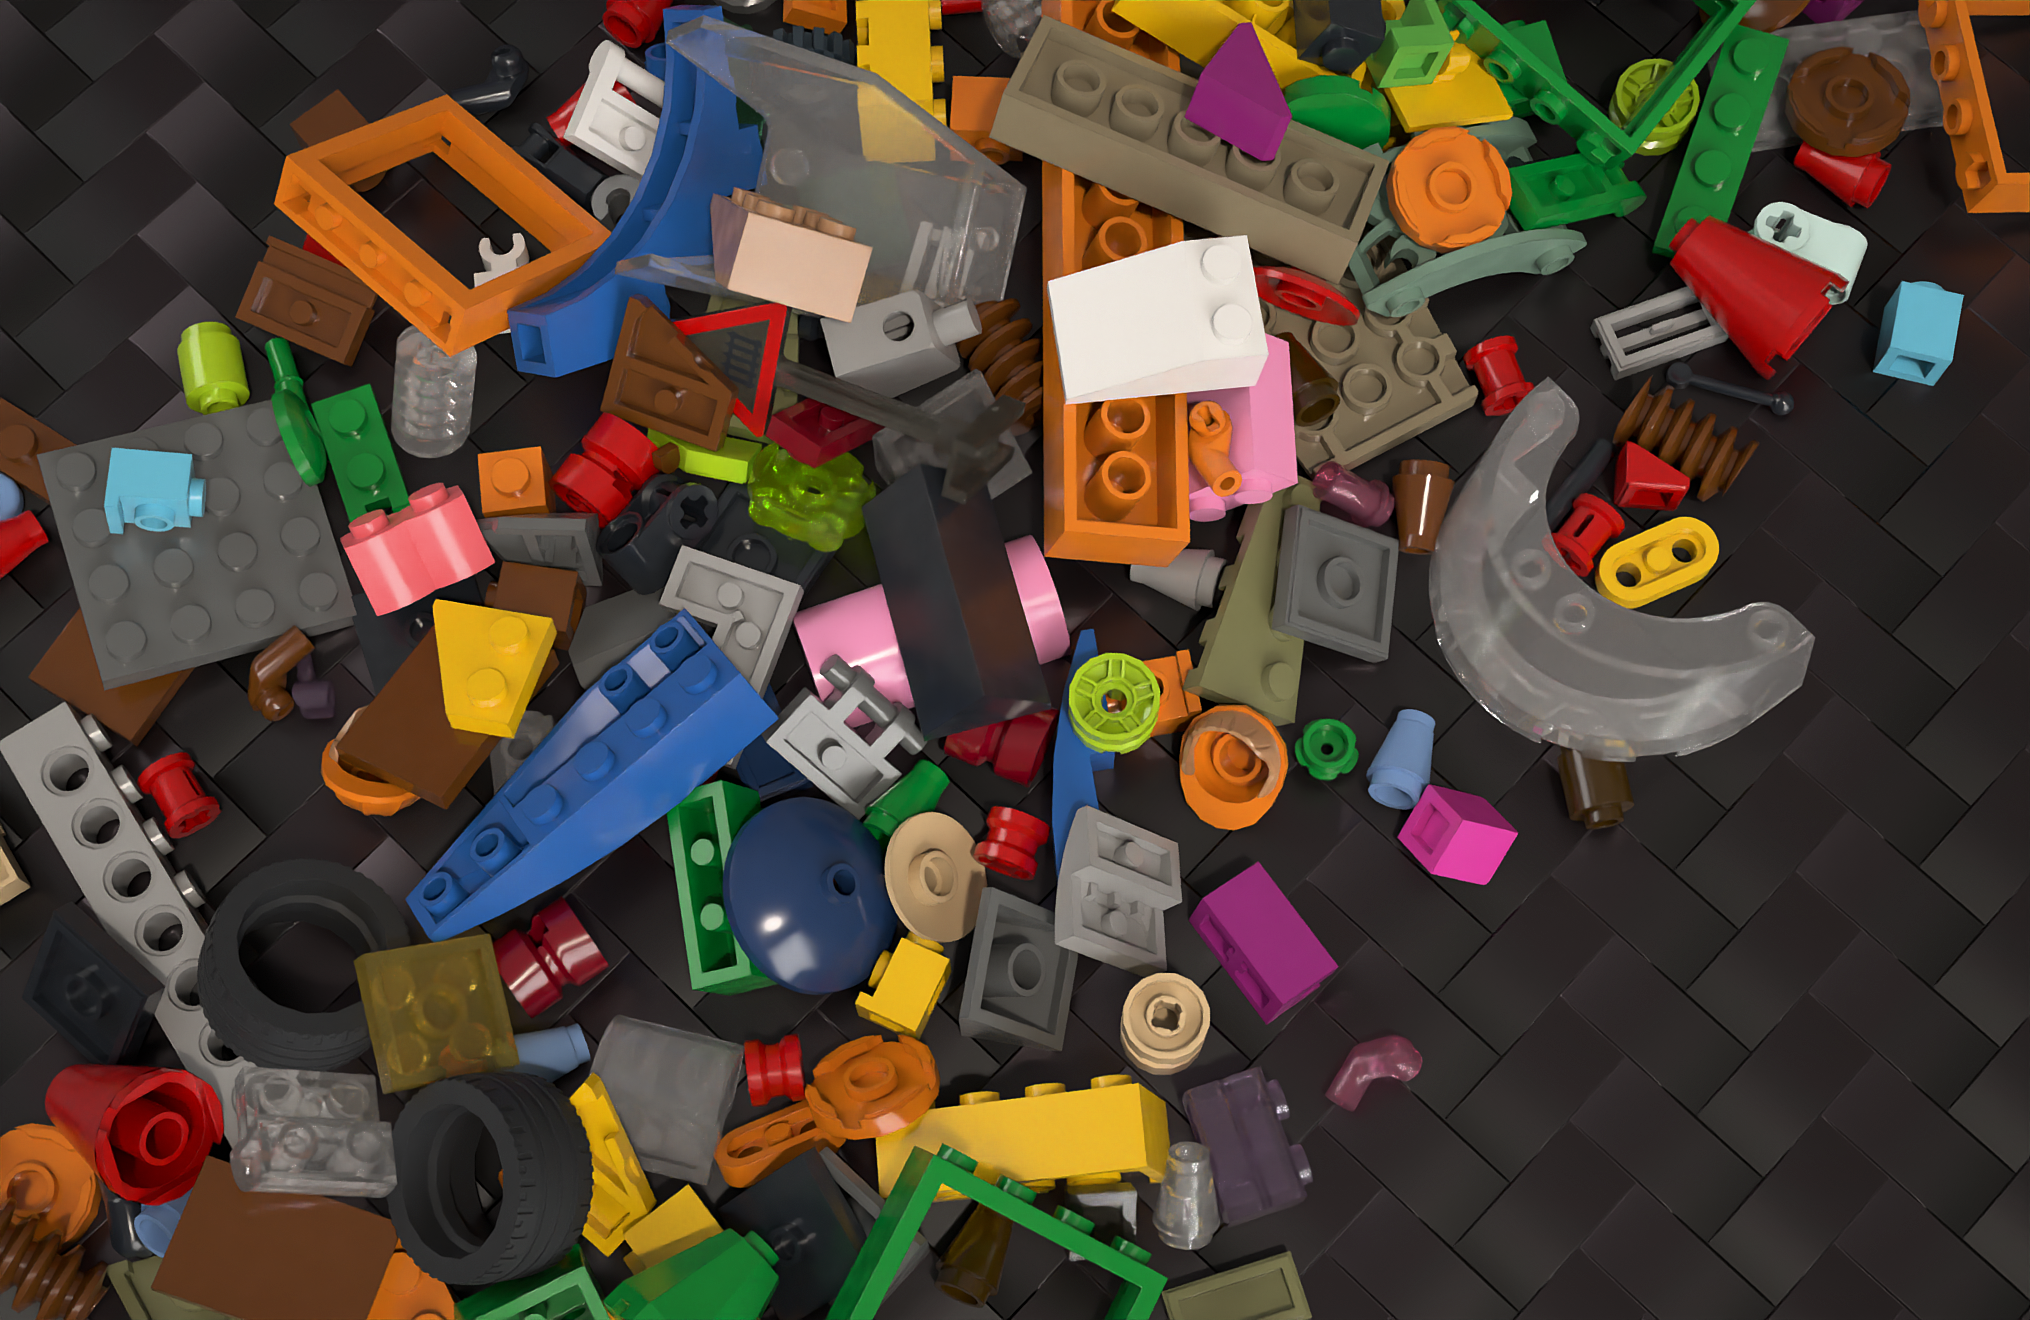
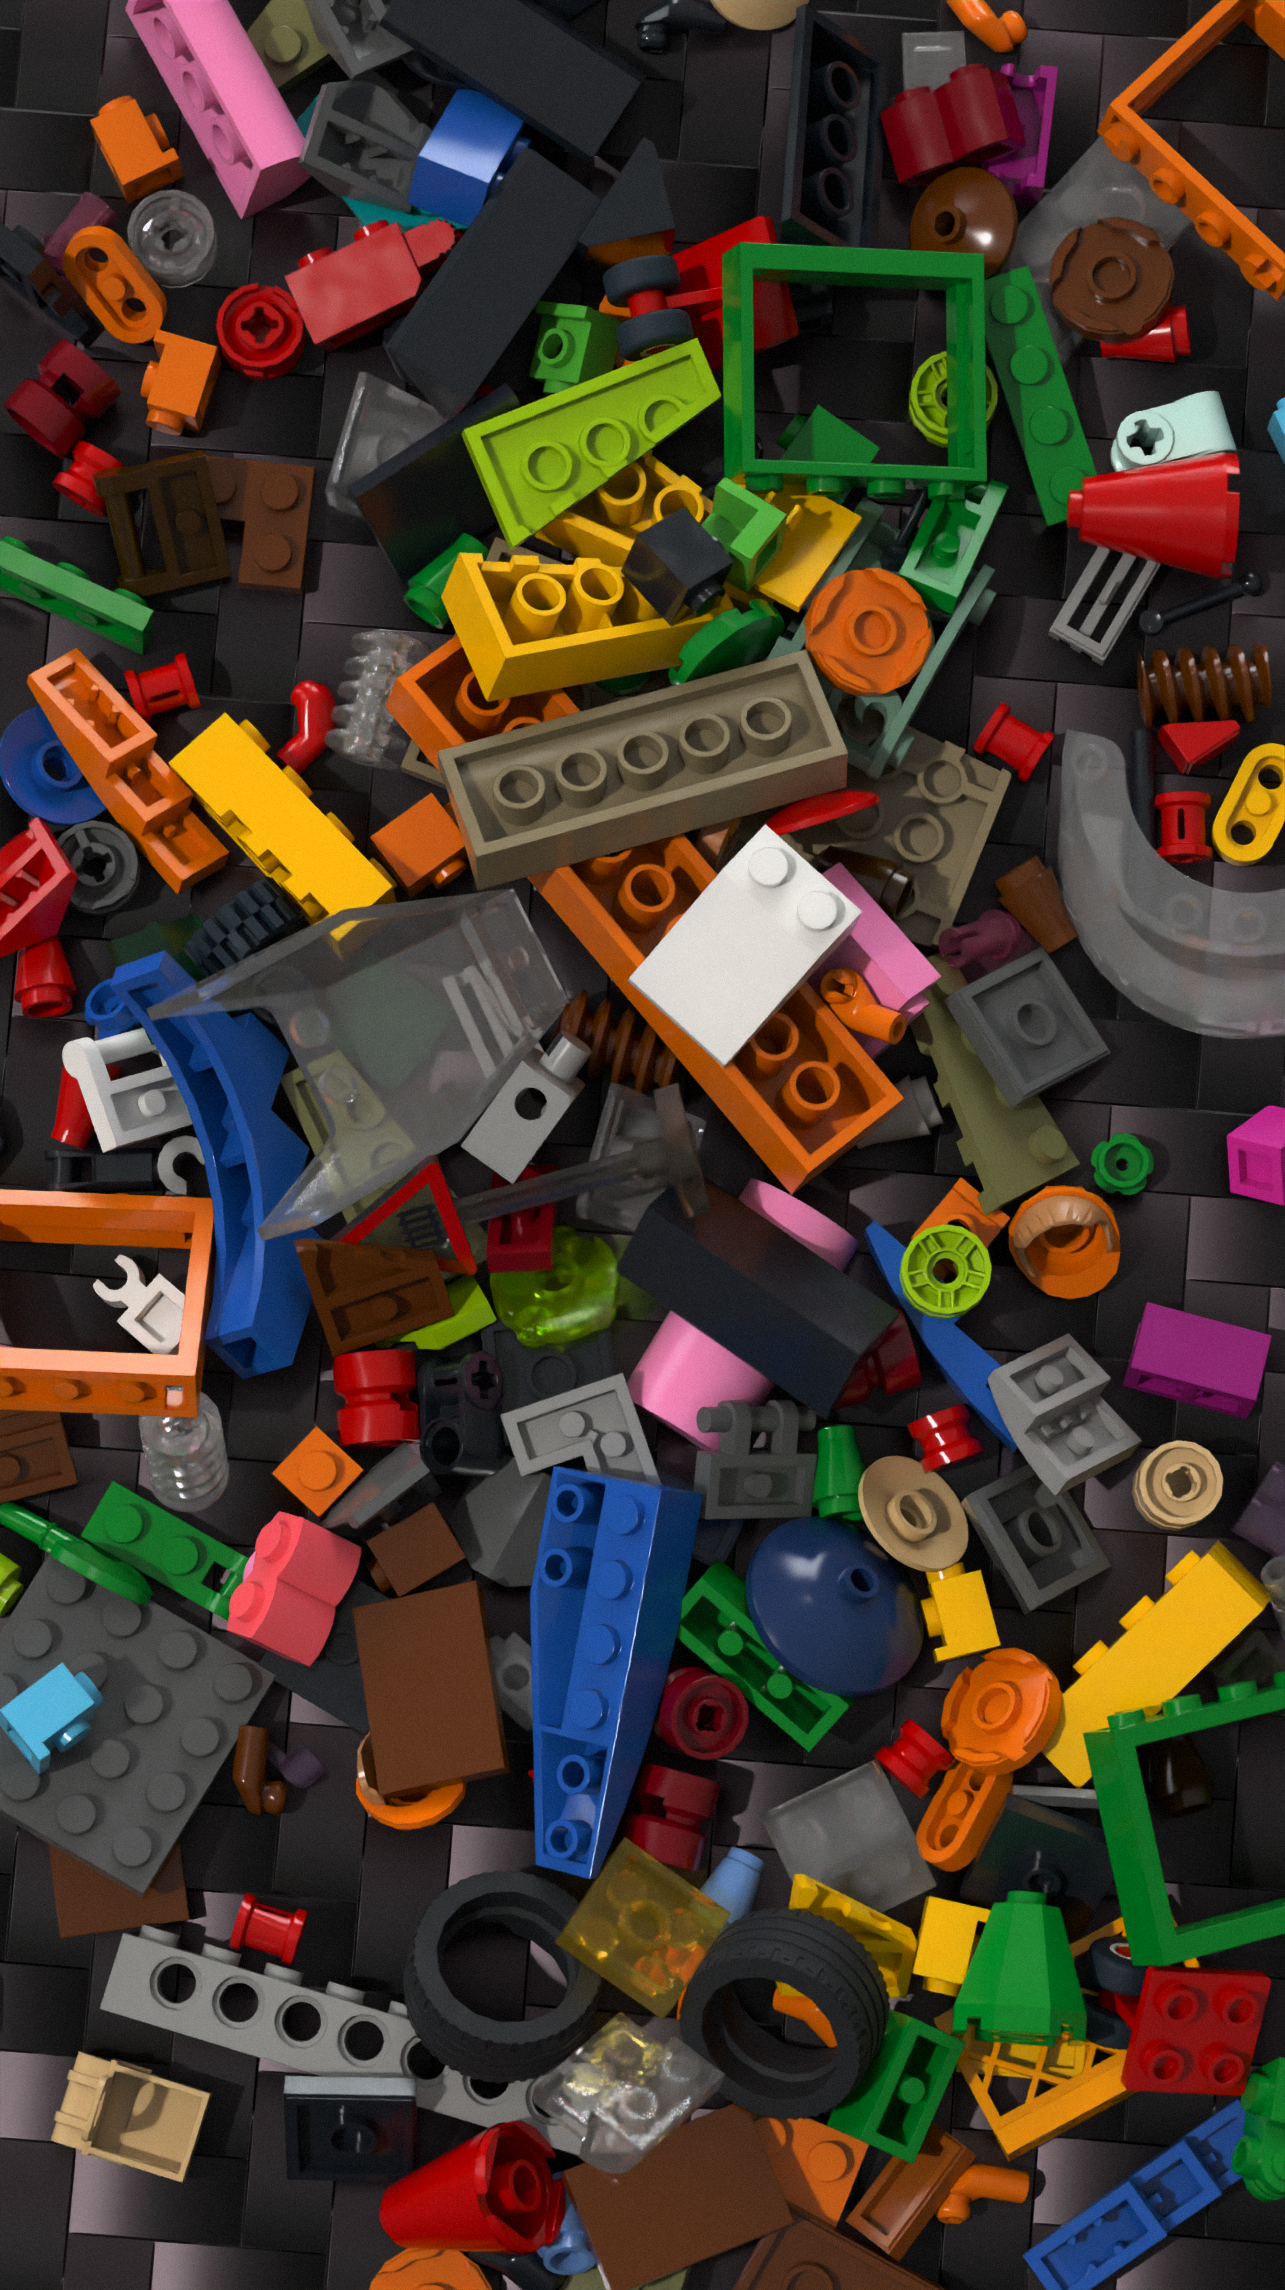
camera: 40 degrees left, 10 degrees up
yellow wing [432,599,557,739] -> none
reddish brown piece [652,442,680,474] -> none
slope [710,187,873,323] -> none
magenta slope [1184,22,1292,161] -> none
medium blue cone [1366,709,1435,810] -> none
none -> dark red wheel [650,1661,749,1760]

